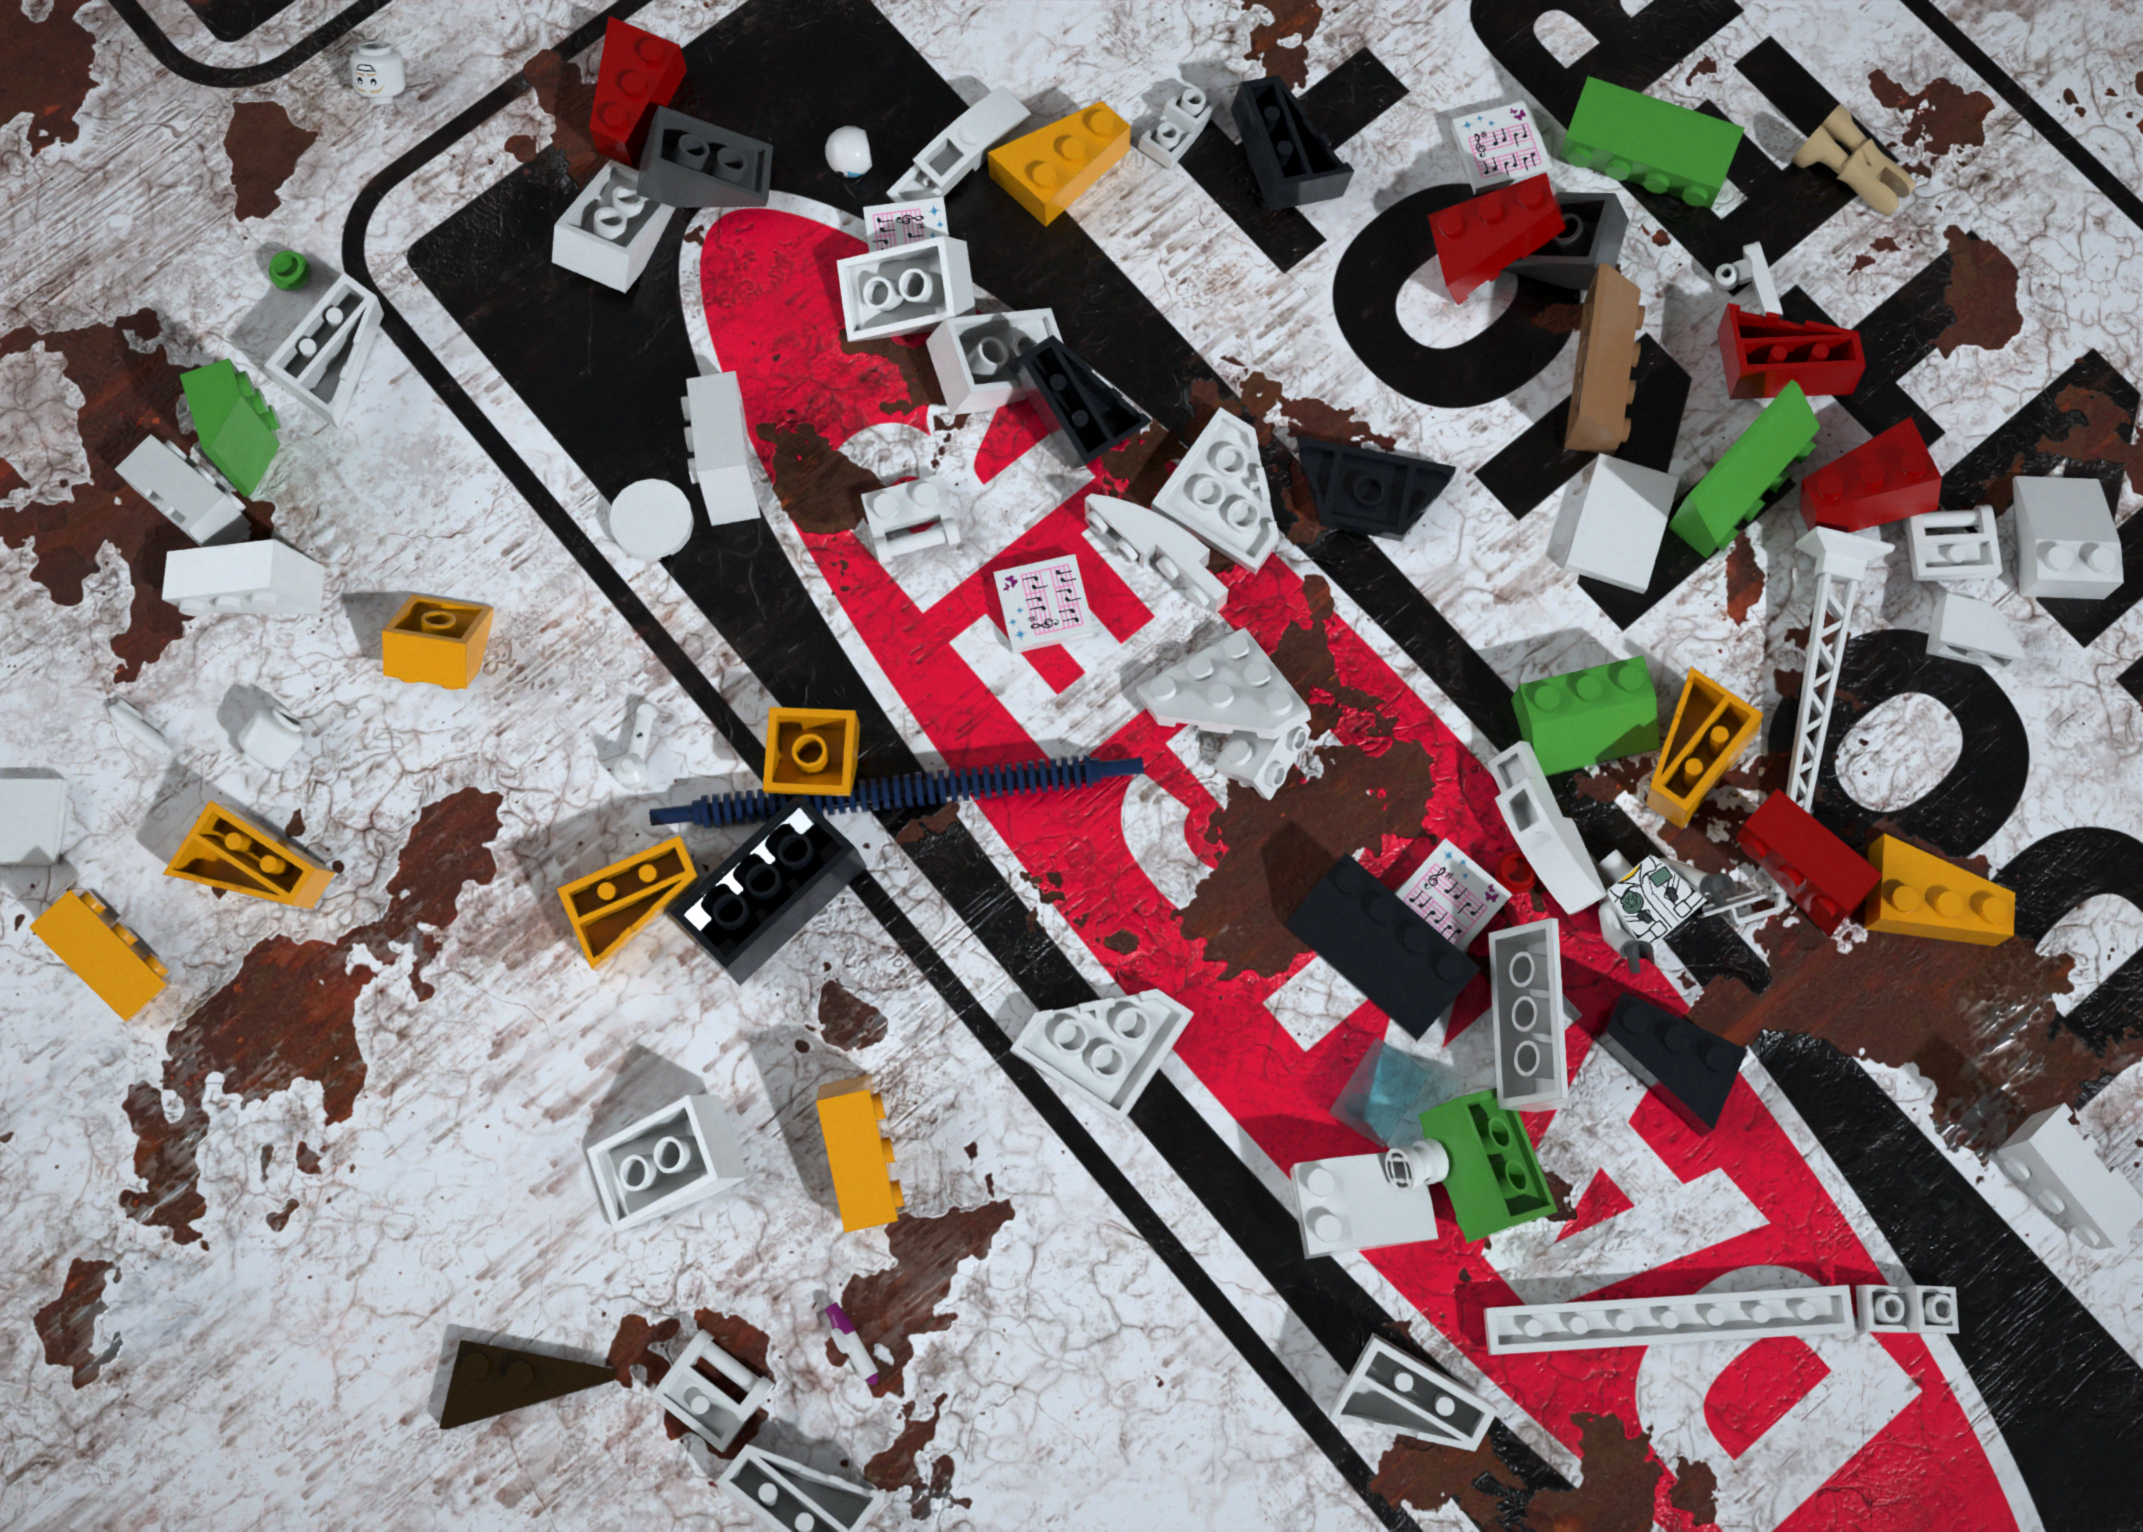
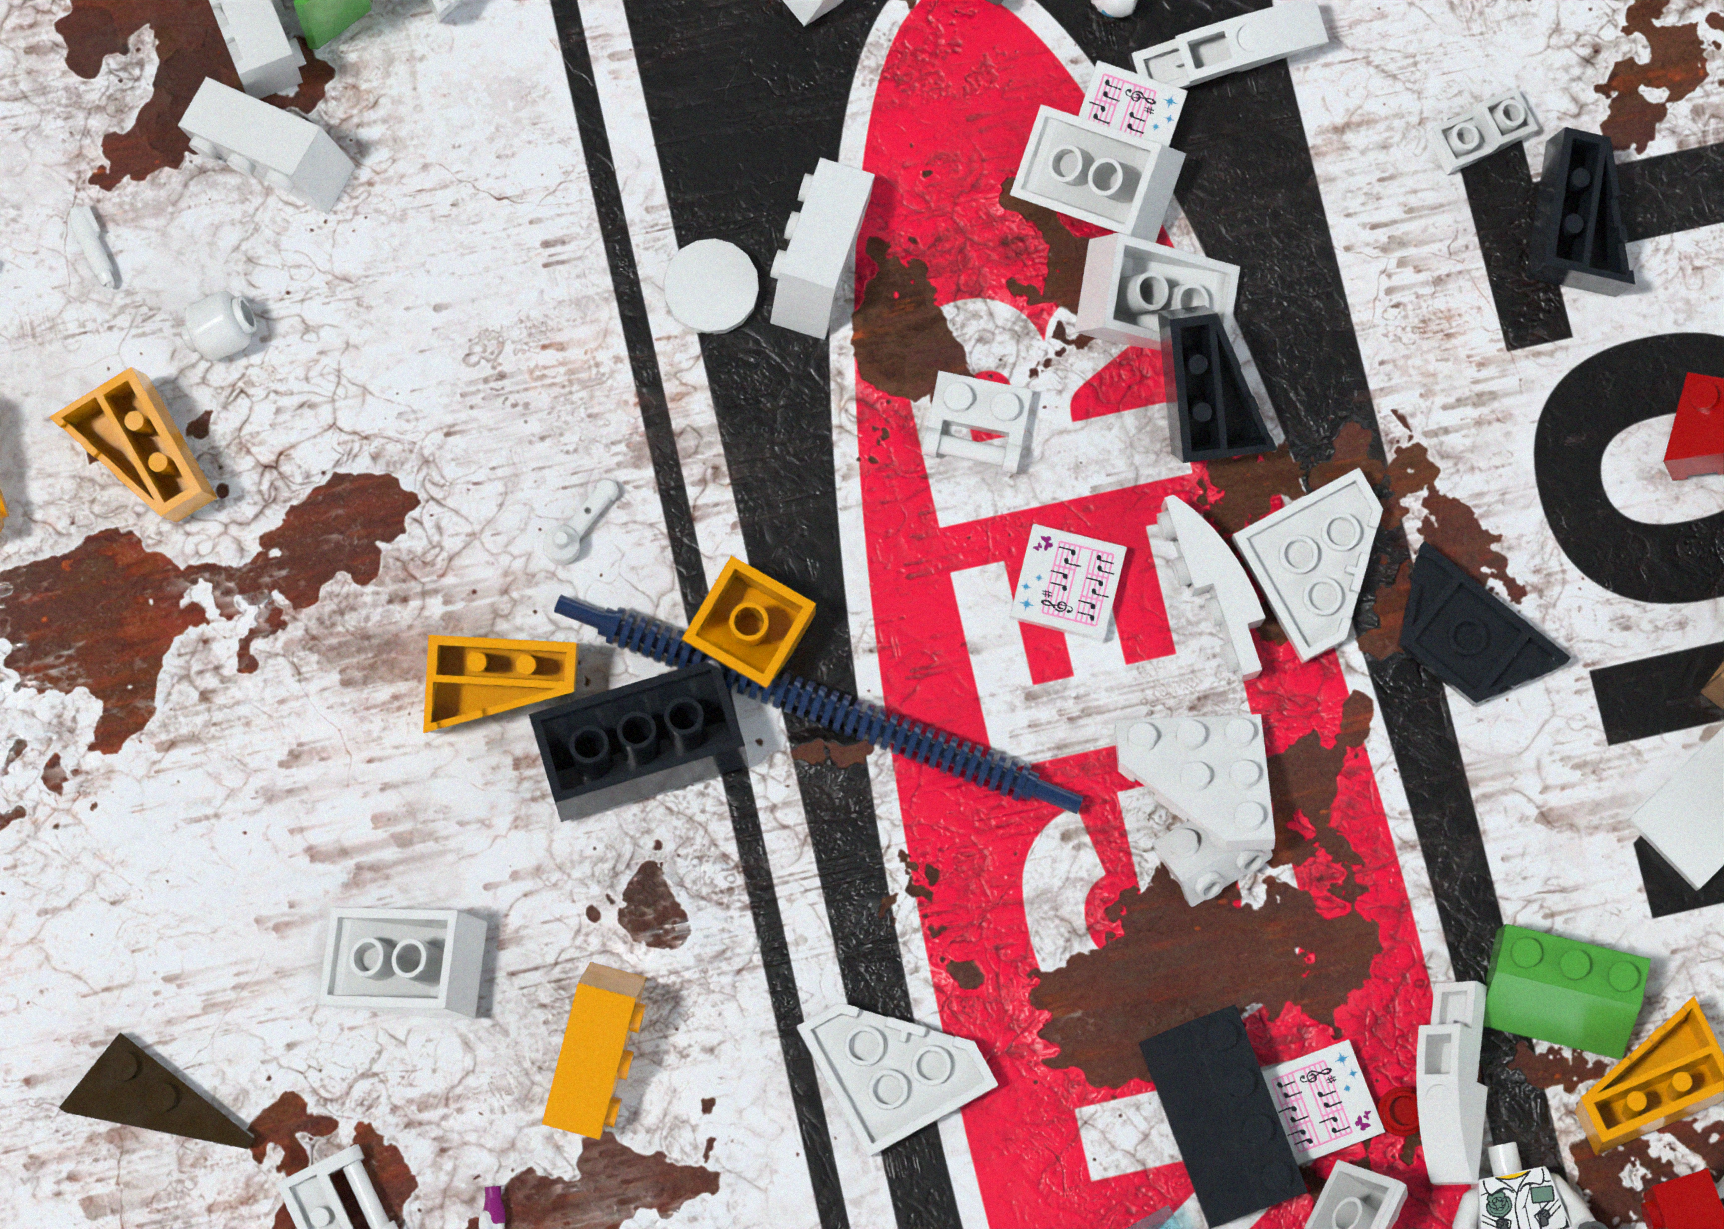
camera: 20 degrees right, 5 degrees up
light orange slope [382,594,493,690] -> none
light orange wedge [988,101,1131,227] -> none

